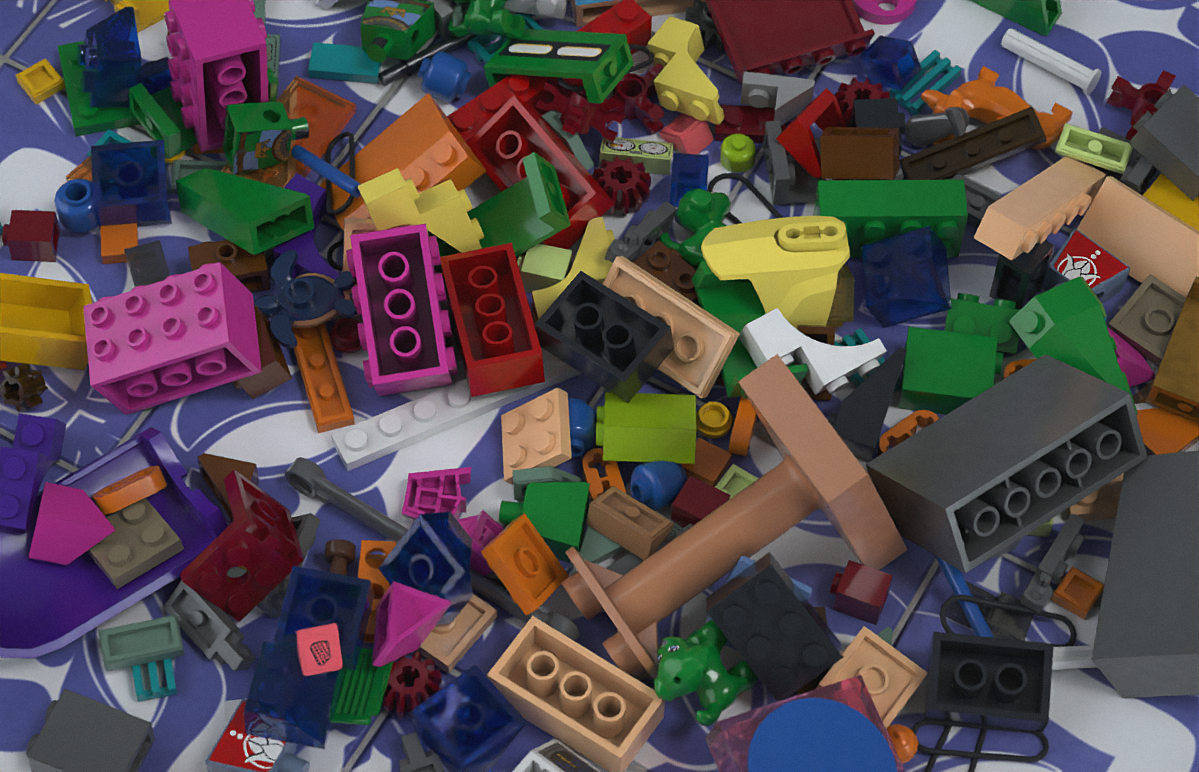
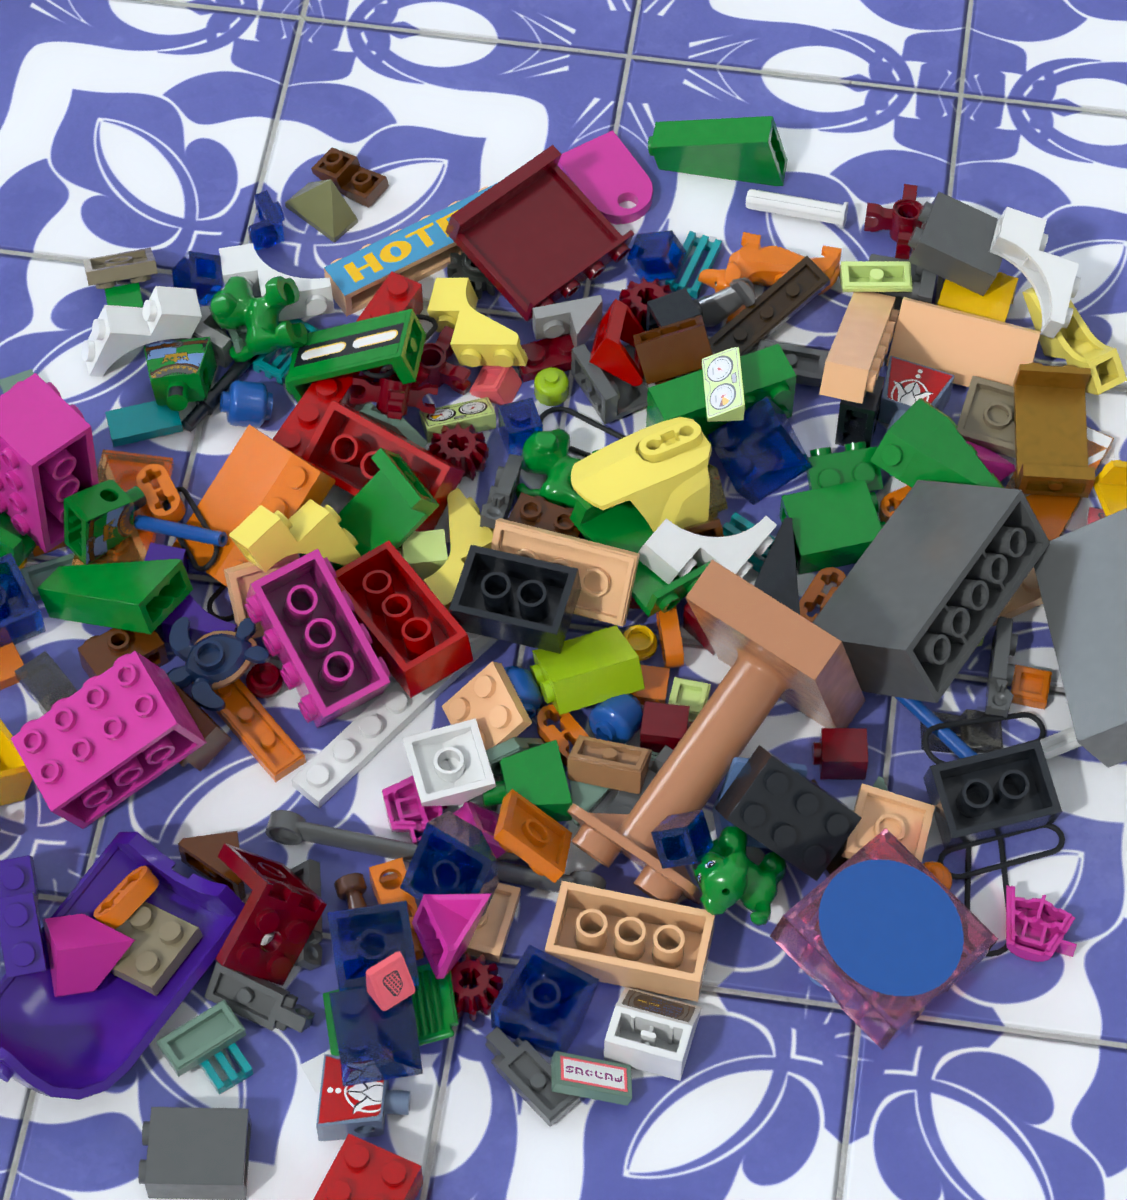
camera: 20 degrees left, 0 degrees up
none -> orange beam [136,464,186,522]
none -> white slope [402,718,496,806]
none -> clear blue brick [651,810,714,869]
none -> slope [702,347,745,422]

